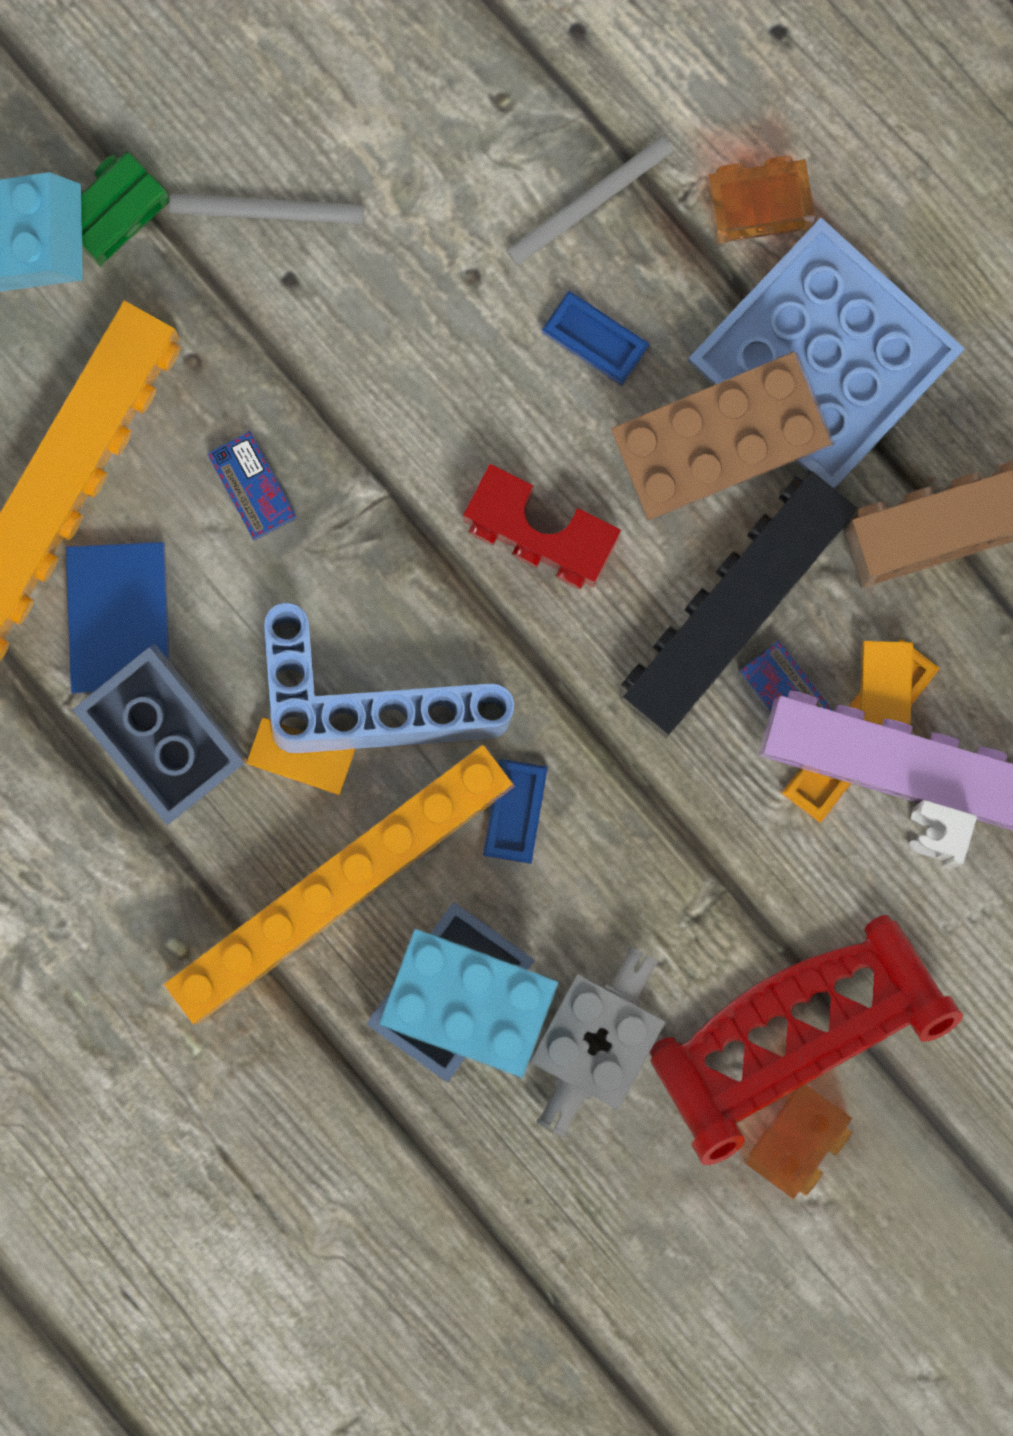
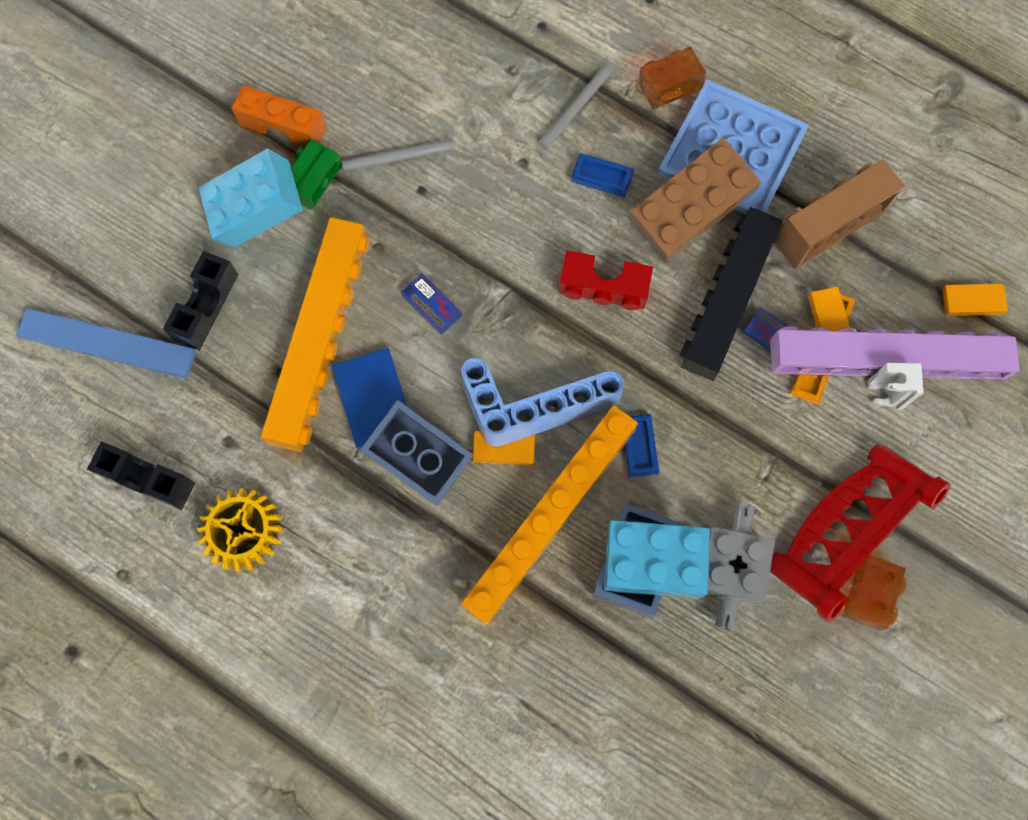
camera: 20 degrees left, 10 degrees down
none -> orange arch [231,85,327,146]

